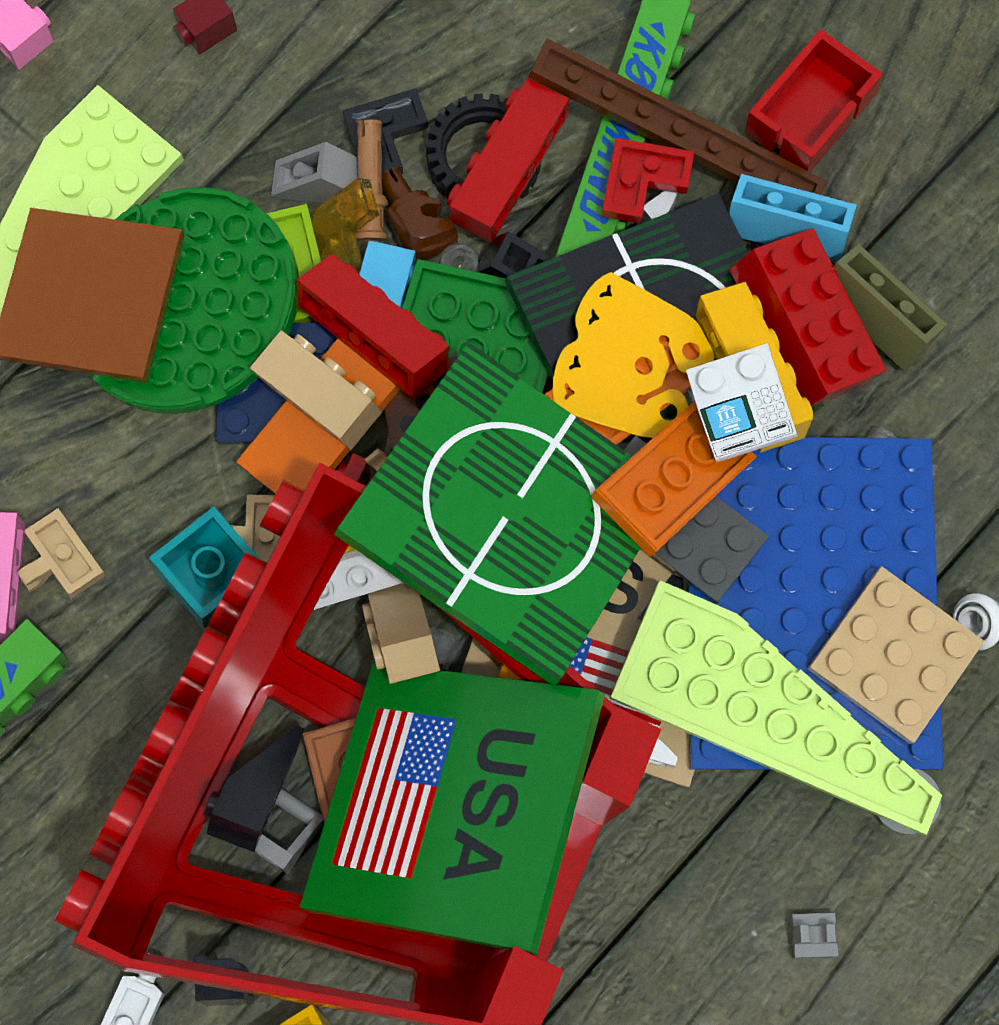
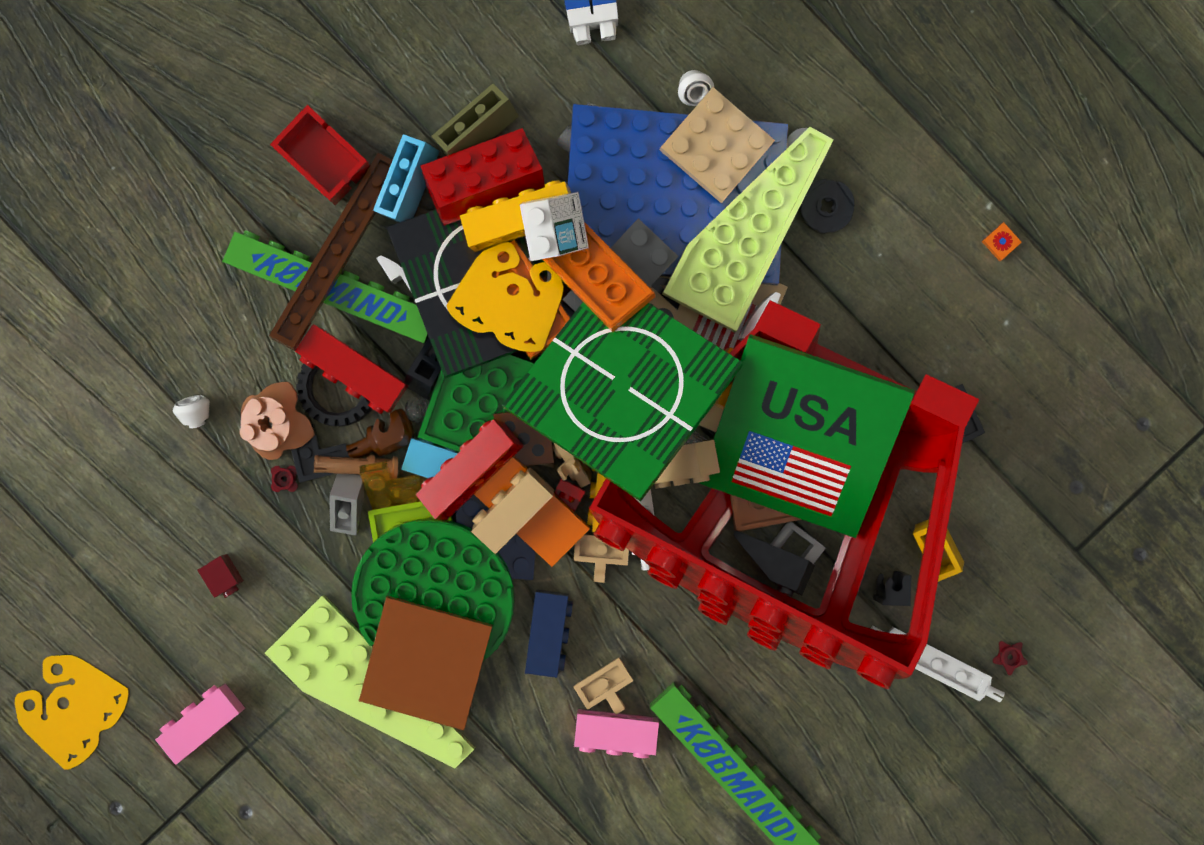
camera: 90 degrees left, 15 degrees up
teal slope [149,507,260,631] -> none
red plate [601,138,694,224] -> none
light grey tile [790,913,838,959] -> none
none -> nougat brick [240,382,315,460]
none -> dark red plate [271,465,298,492]
none -> dark blue brick [525,589,573,678]
none -> black plate [800,179,855,234]

